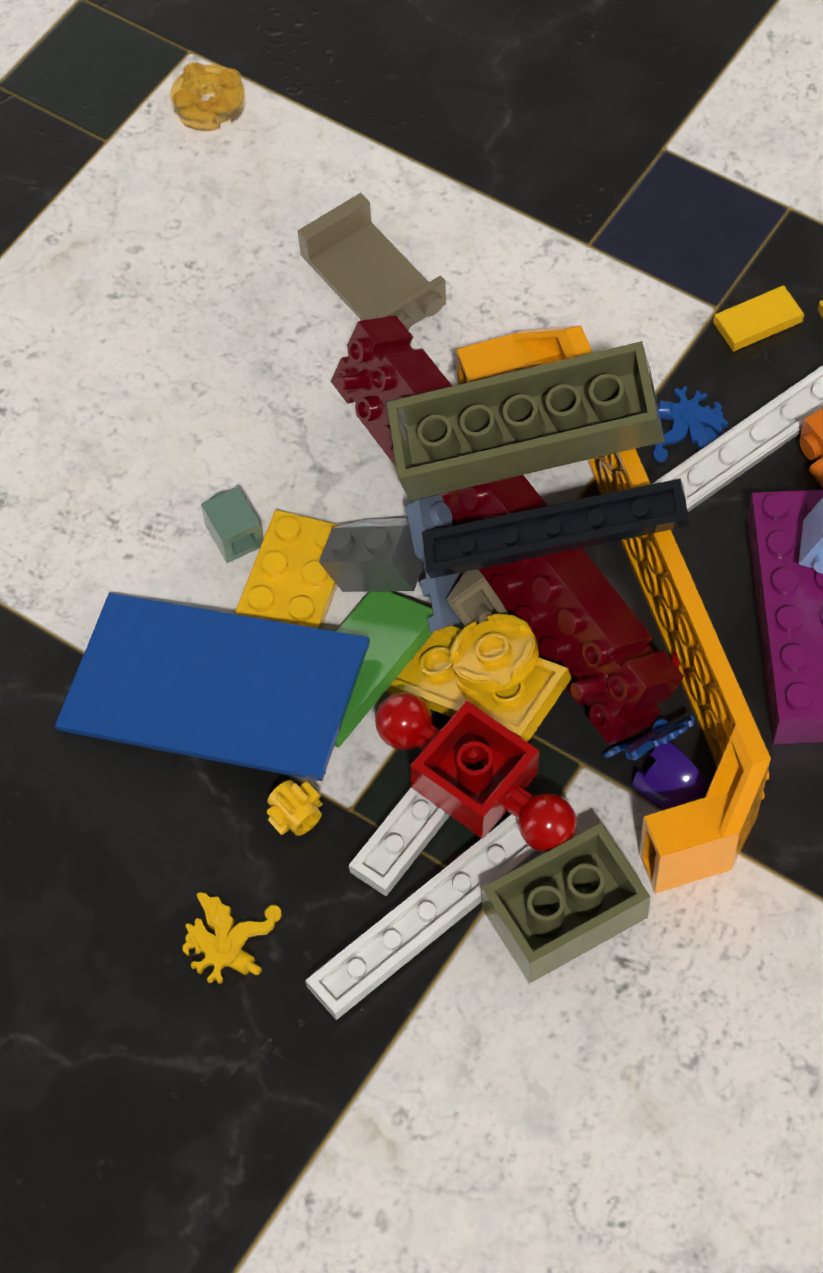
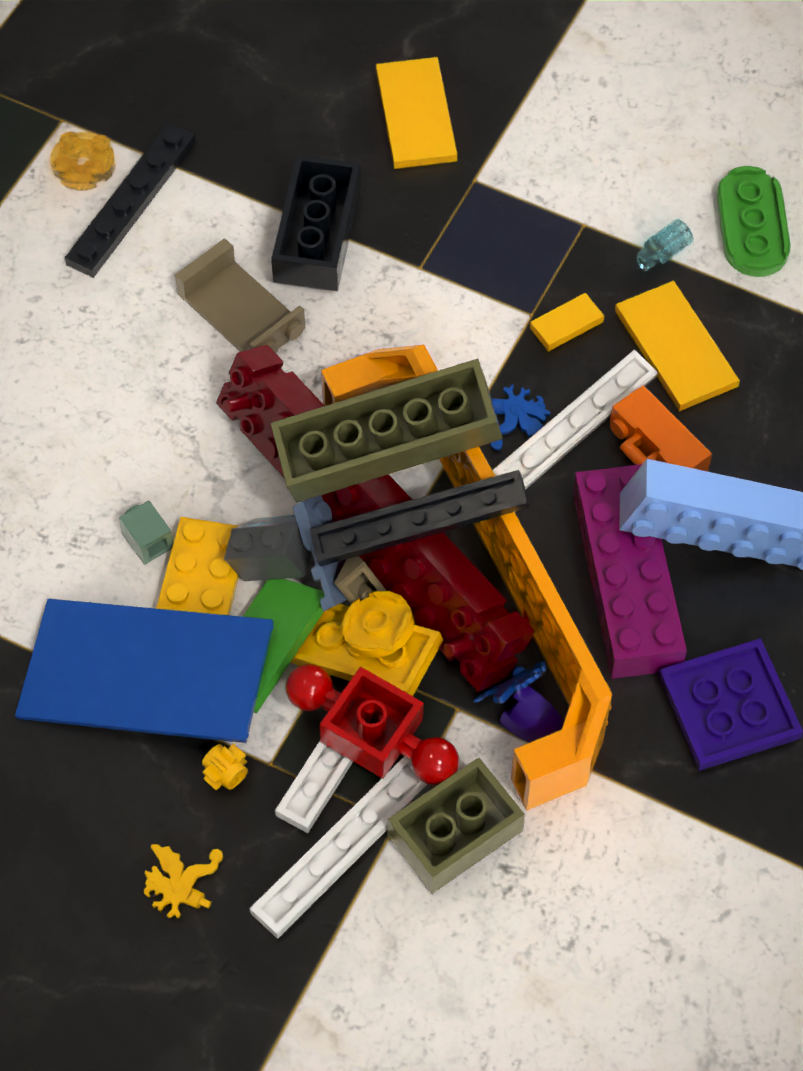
camera: 10 degrees left, 0 degrees up
none -> black plate [64,122,196,278]
none -> black brick [271,155,361,291]
none -> yellow tile [376,57,457,169]

